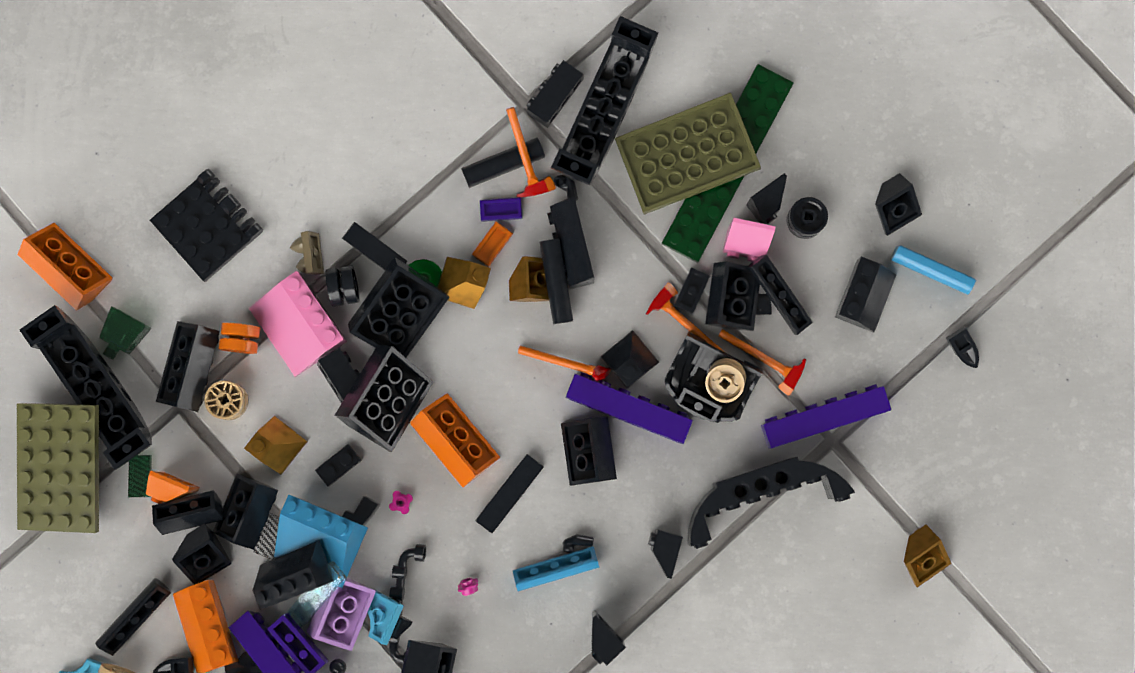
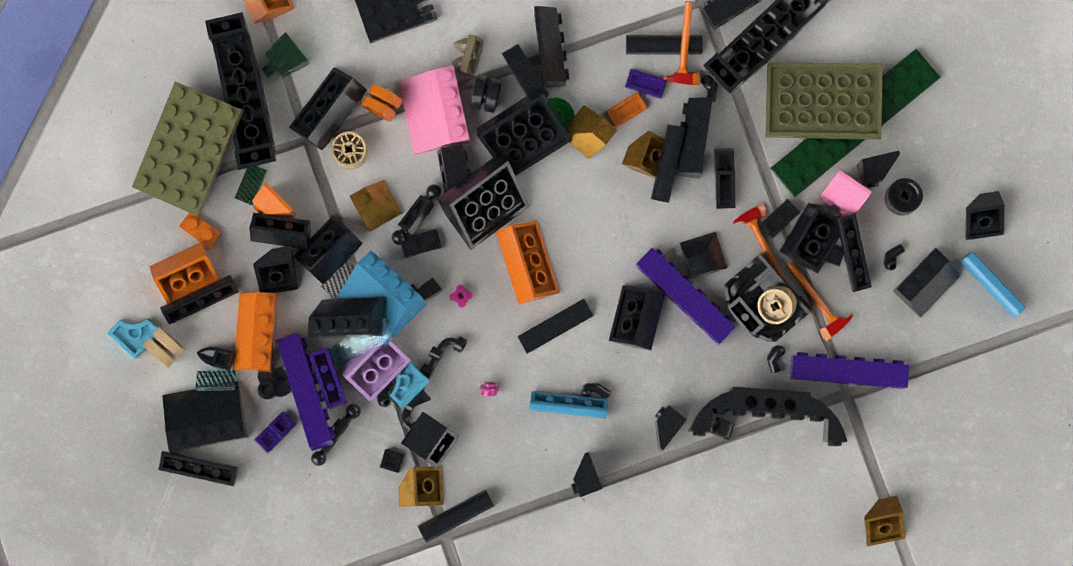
camera: 20 degrees right, 0 degrees up
orange piece [518,346,611,380] -> none
black plate [946,326,979,368] -> none
none -> orange slope [149,242,220,304]
none -> orange plate [179,213,222,249]
none -> black arm [376,382,394,407]
none -> black plate [392,184,441,245]
none -> black slope [534,6,569,88]
none -> black leg [710,417,734,440]
none -> black slope [714,148,736,209]
none -> black arm [767,345,785,374]
none -> black arm [883,244,905,271]

